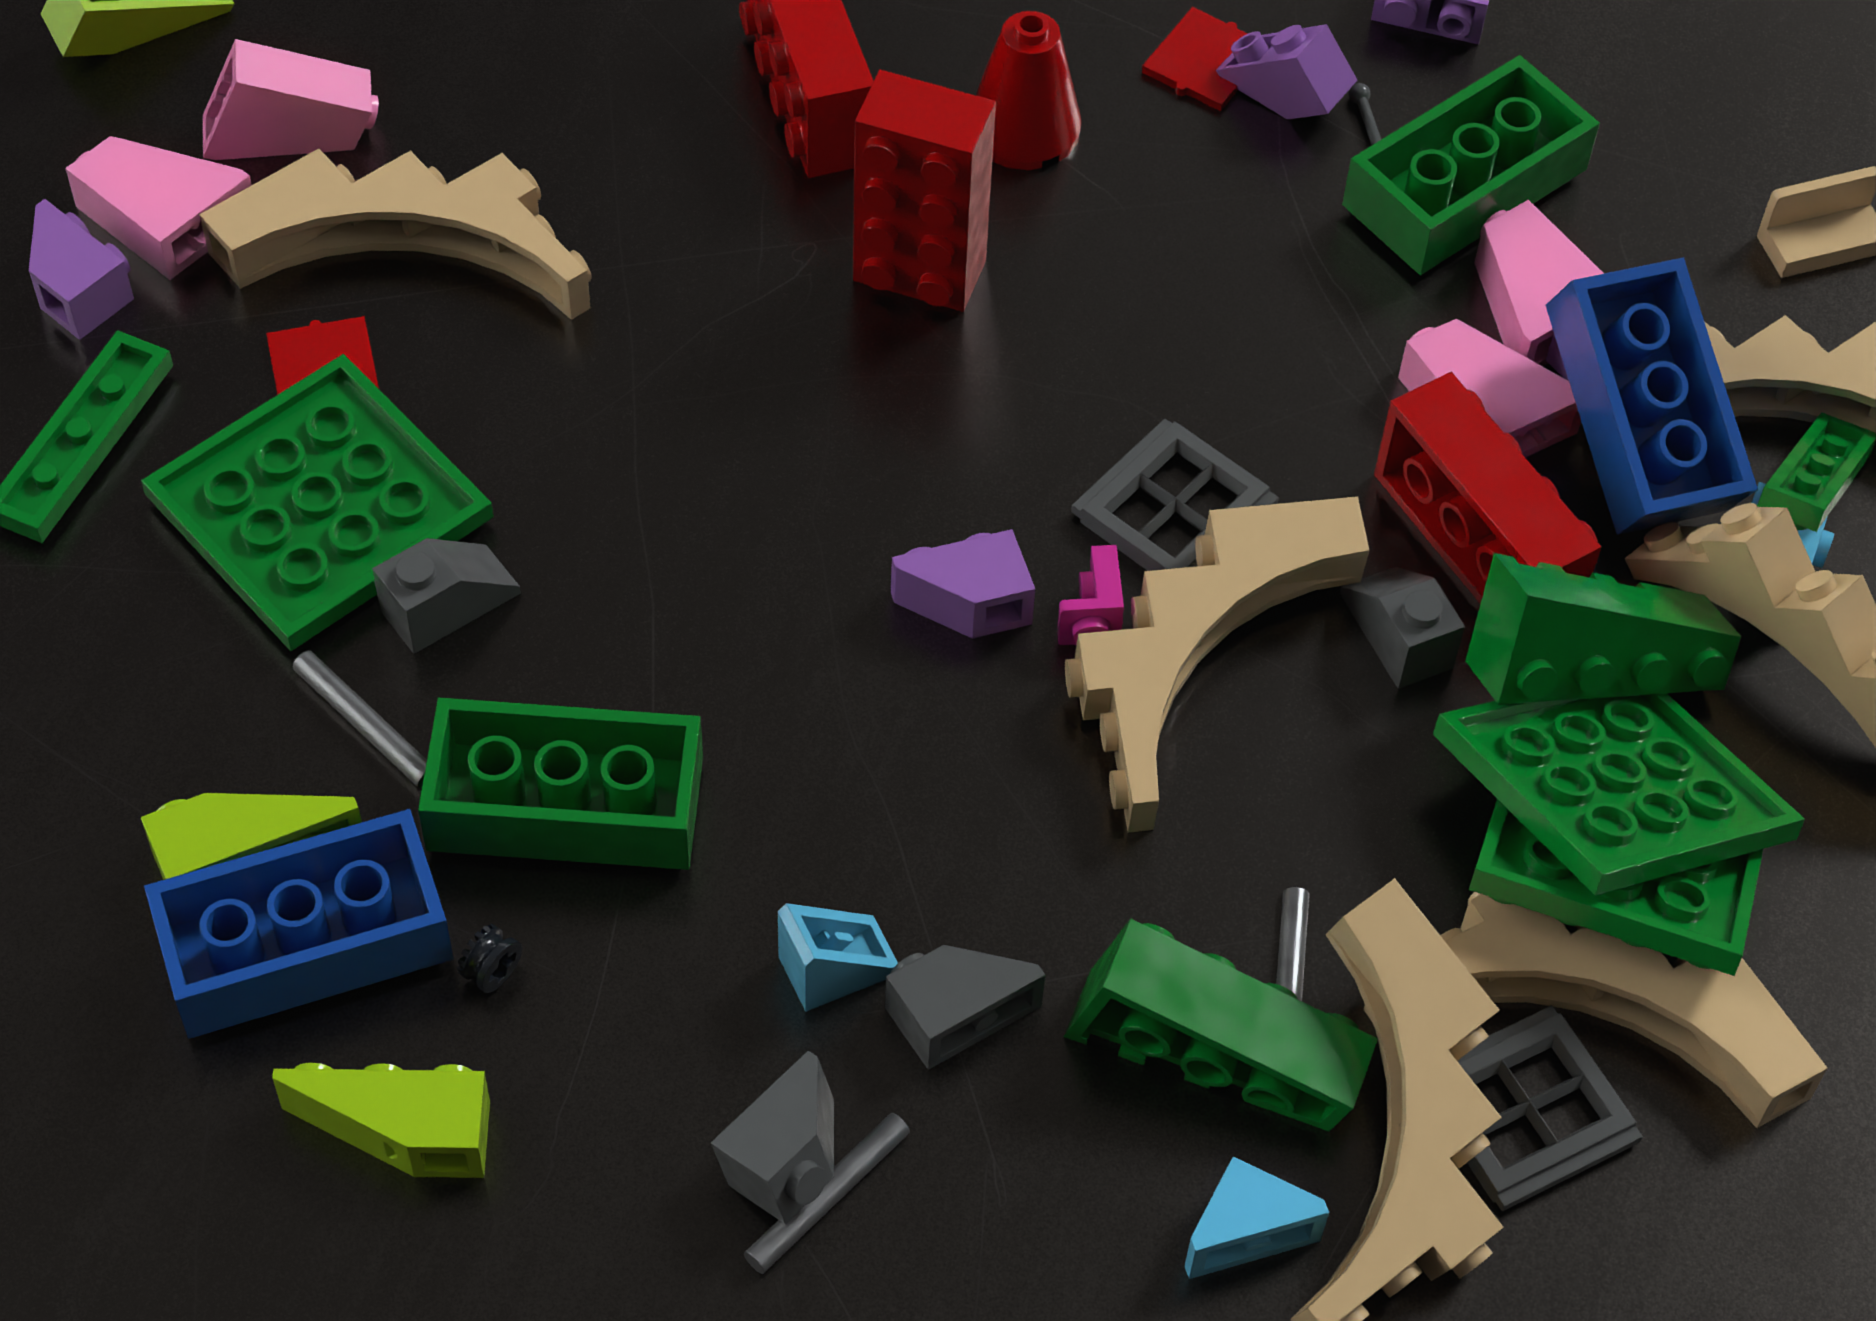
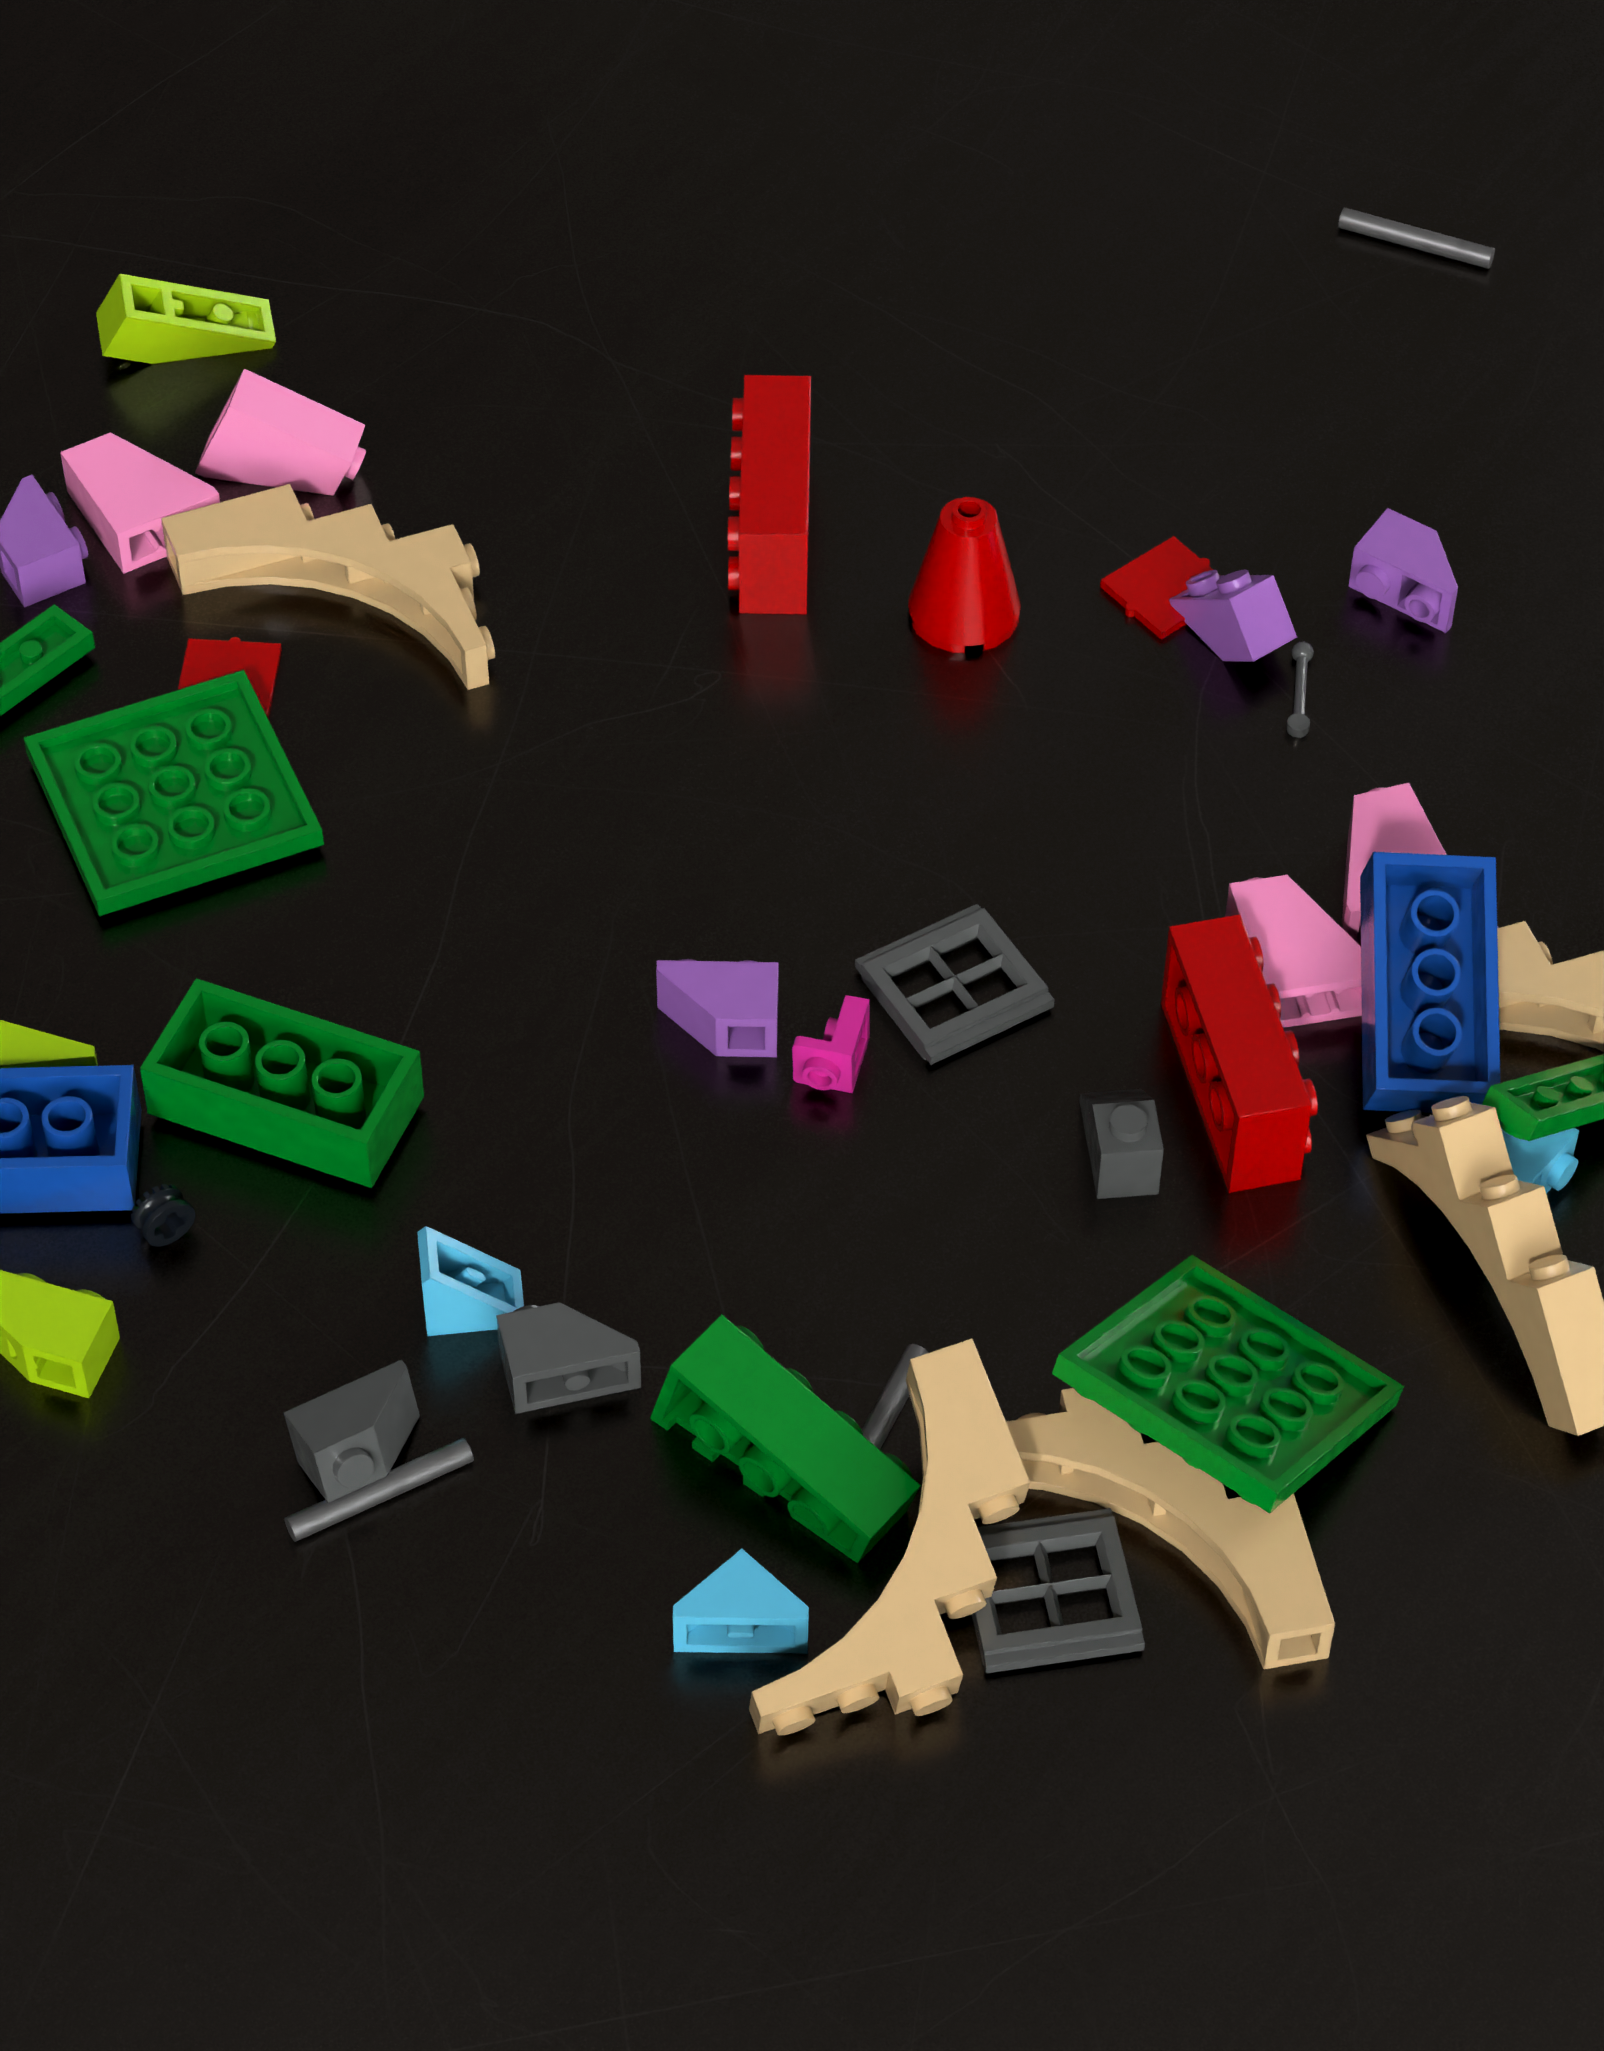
camera: 20 degrees right, 5 degrees down
flat silver bar [293,651,427,789] -> none
dark grey slope [372,538,521,654] -> none
red brick [853,69,996,312] -> none
tan arch [1065,497,1369,832] -> none
green brick [1342,55,1600,276] -> none
green plate [1433,693,1805,895] -> none
green wedge [1465,553,1741,705] -> none

